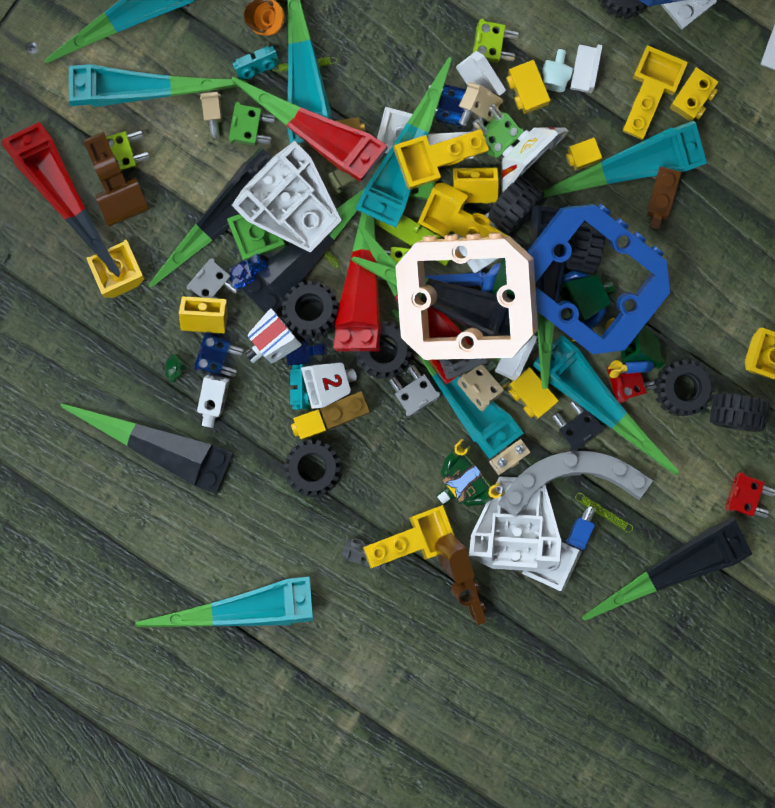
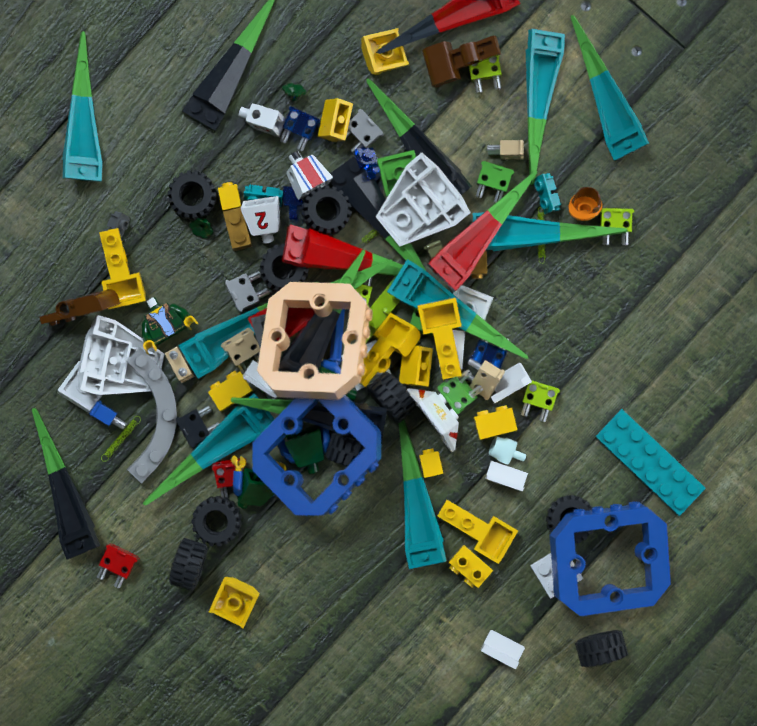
camera: 95 degrees right, 0 degrees up
reddish brown hinge [647,166,681,230] -> none
none -> dark green plant [190,218,213,238]

